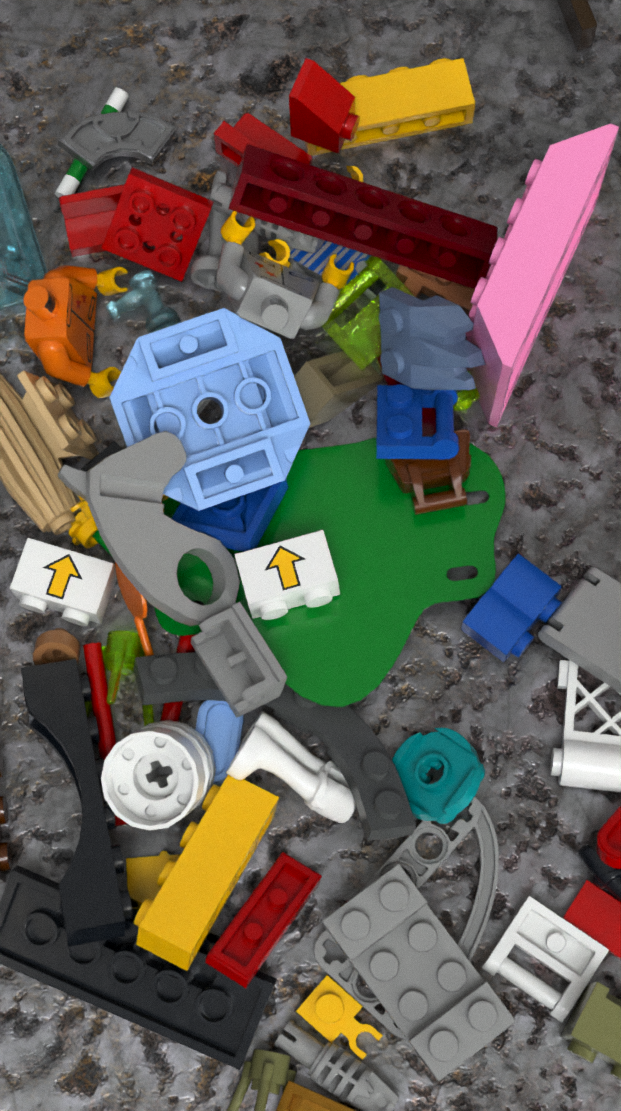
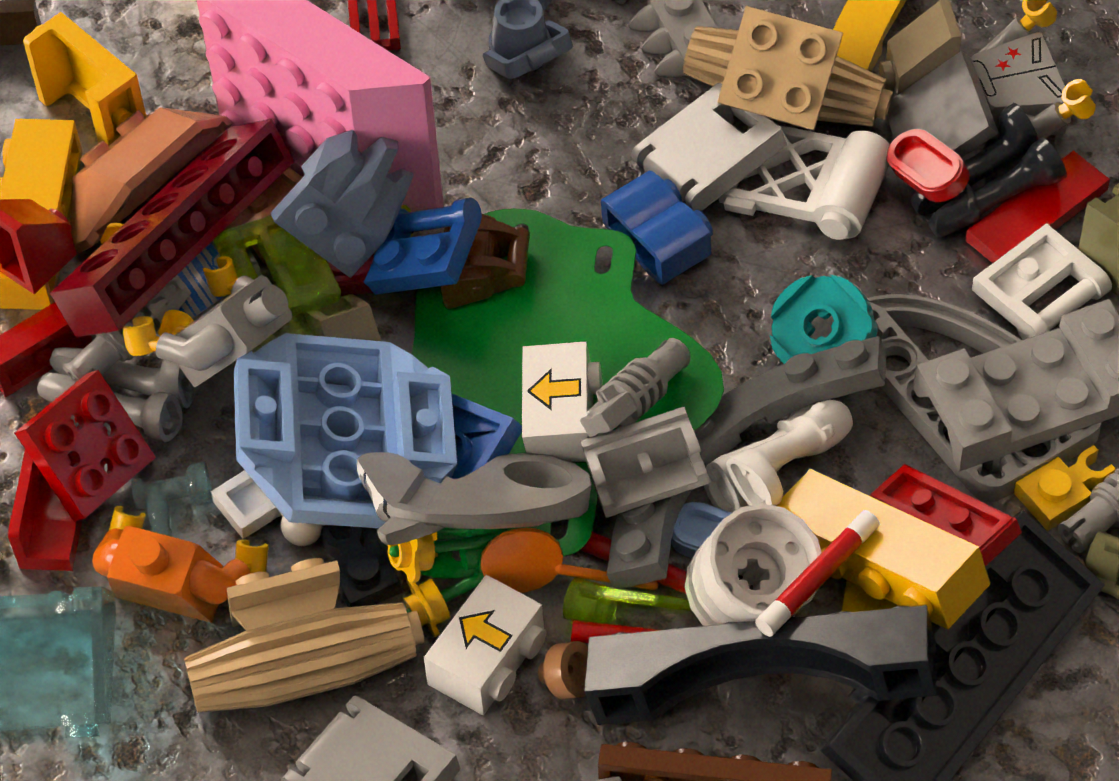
camera: 75 degrees left, 20 degrees down
none -> yellow panel [23,12,146,146]
none -> nougat wedge [70,107,232,254]
none -> light grey hinge [580,338,691,437]
none -> red bar [755,510,880,637]

